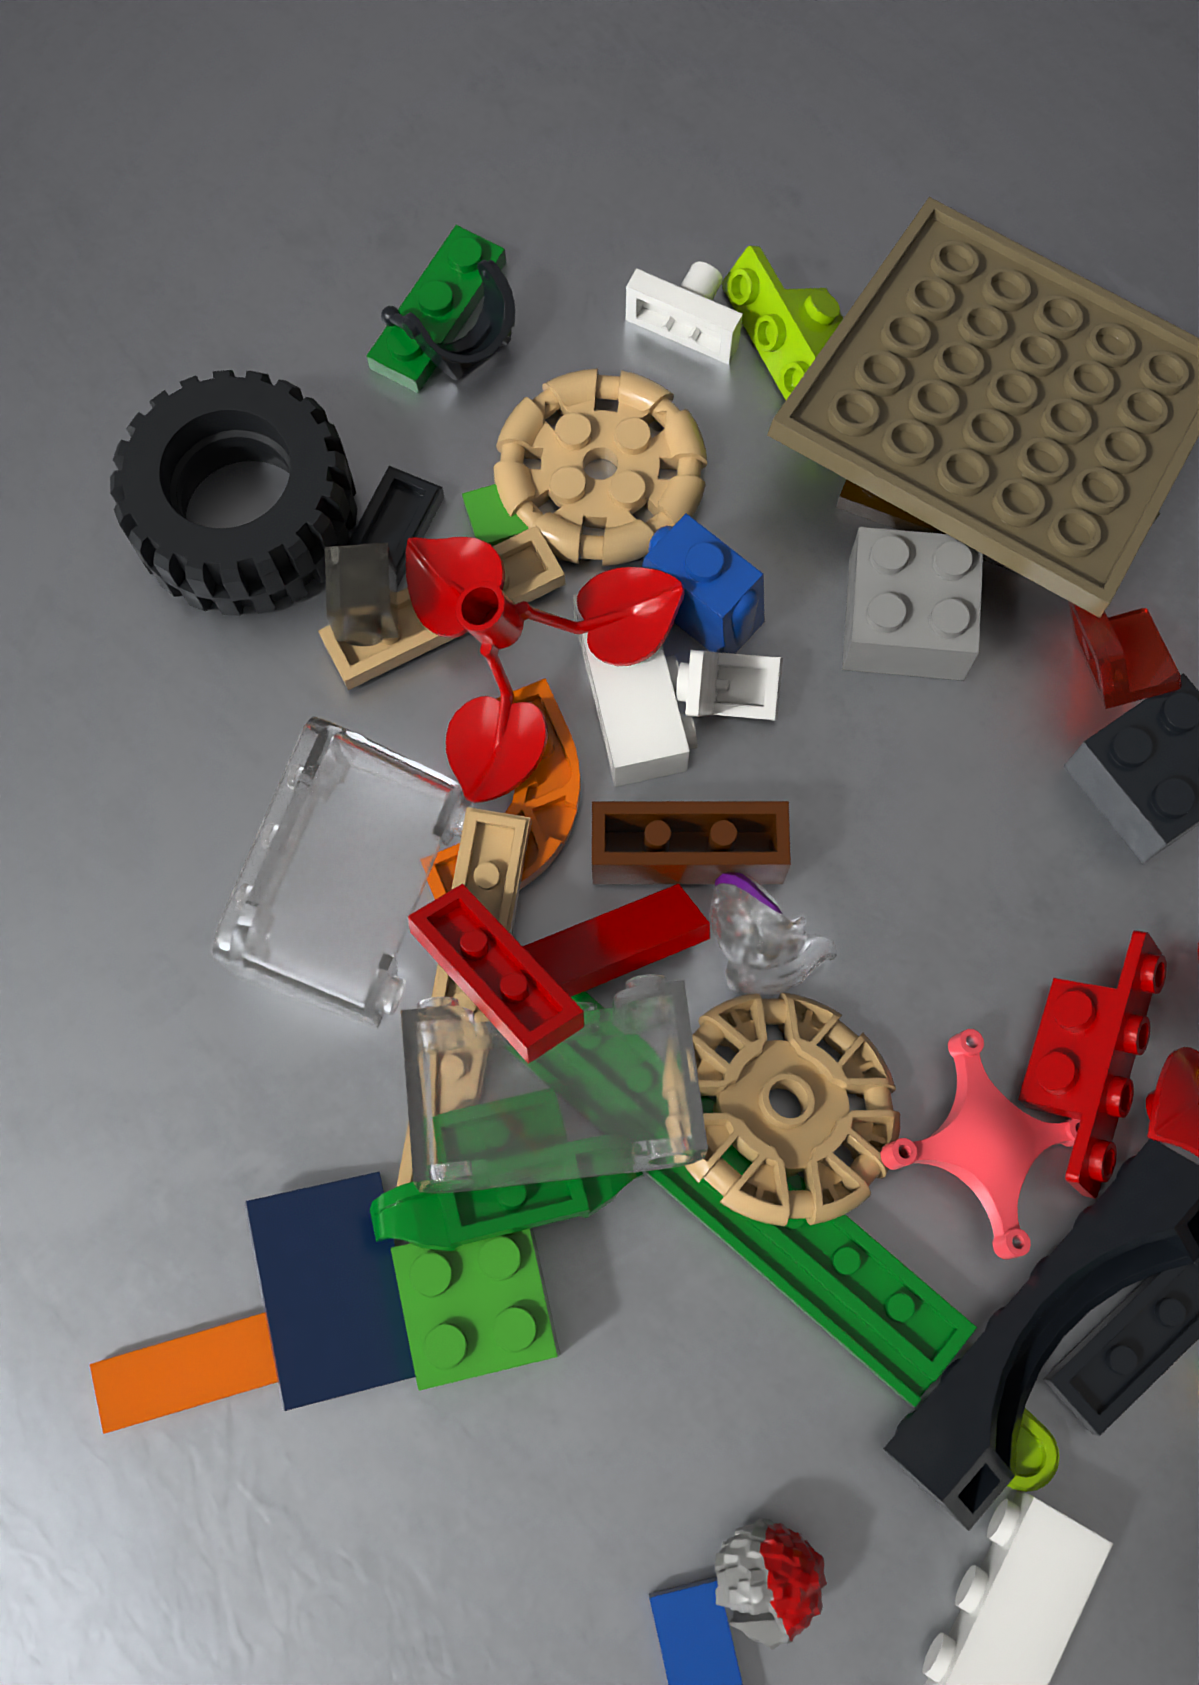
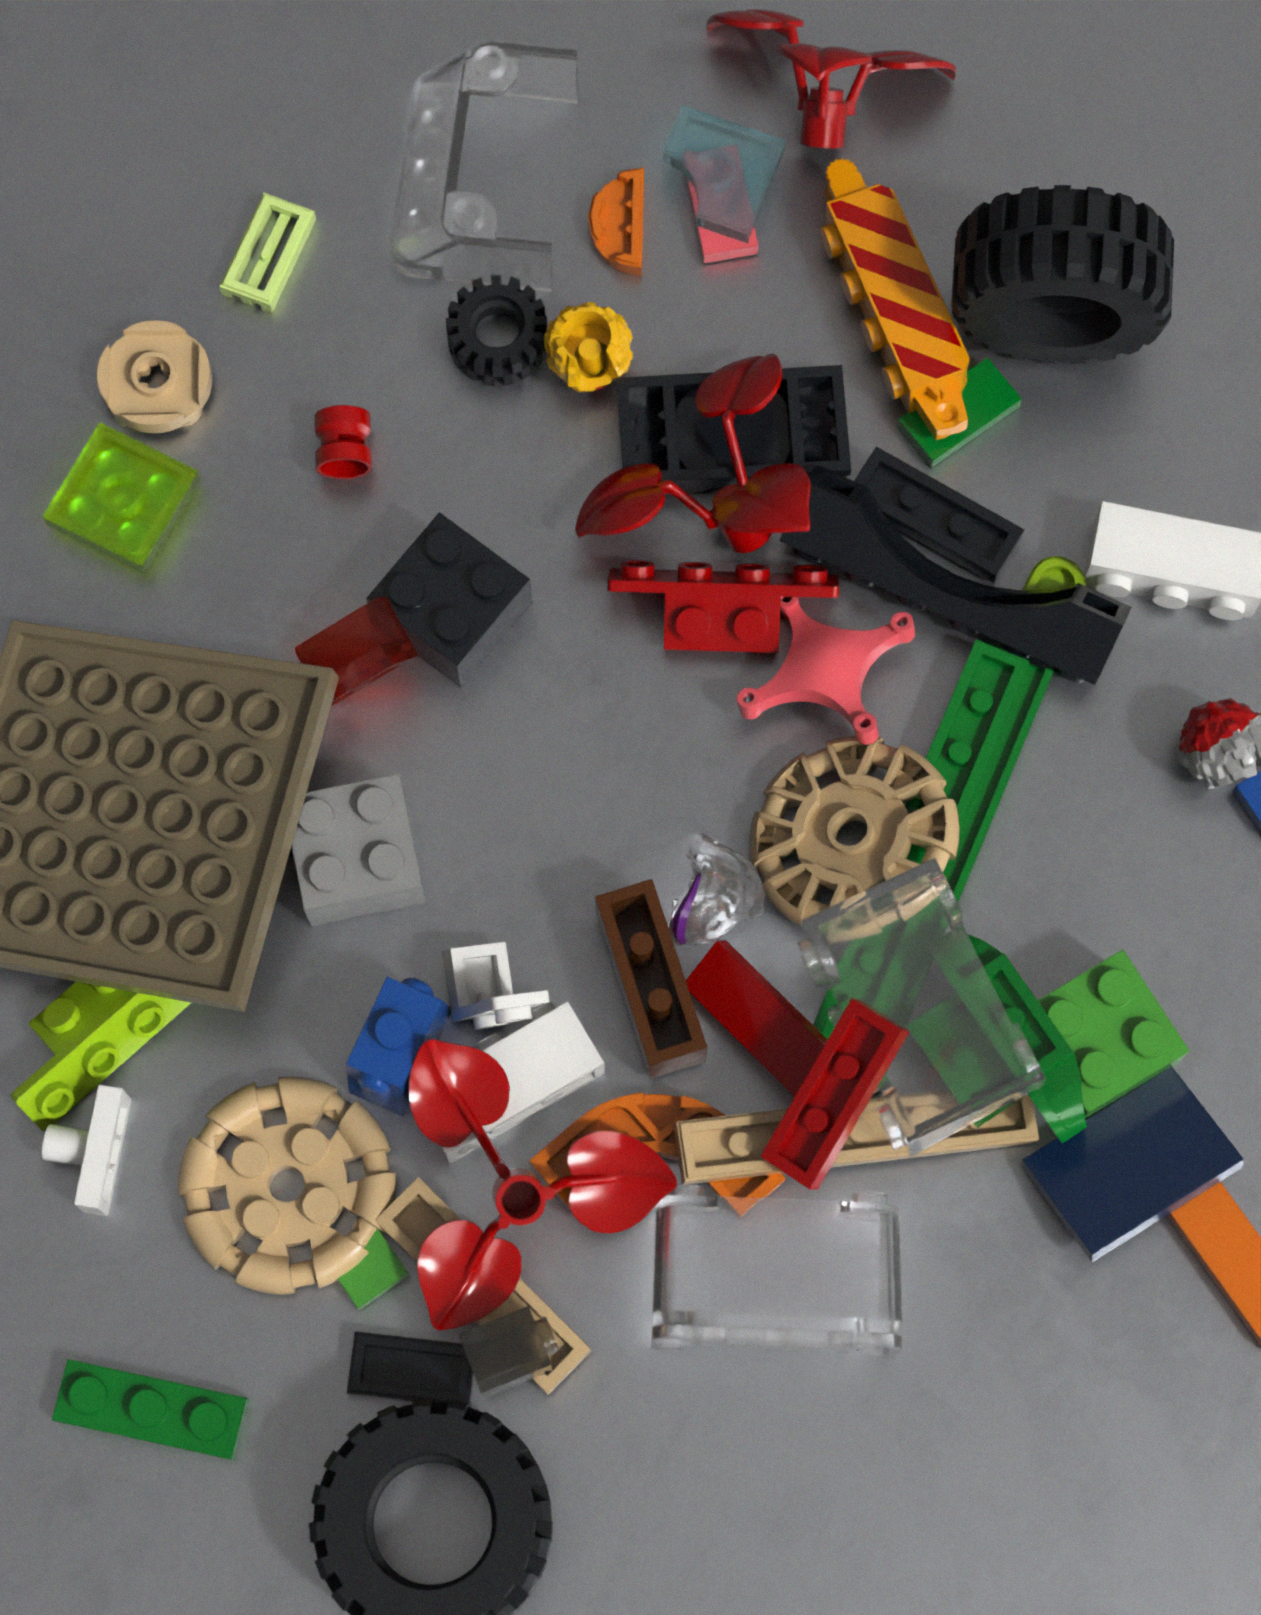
camera: 110 degrees left, 0 degrees up
black helmet [381,260,516,380] -> none

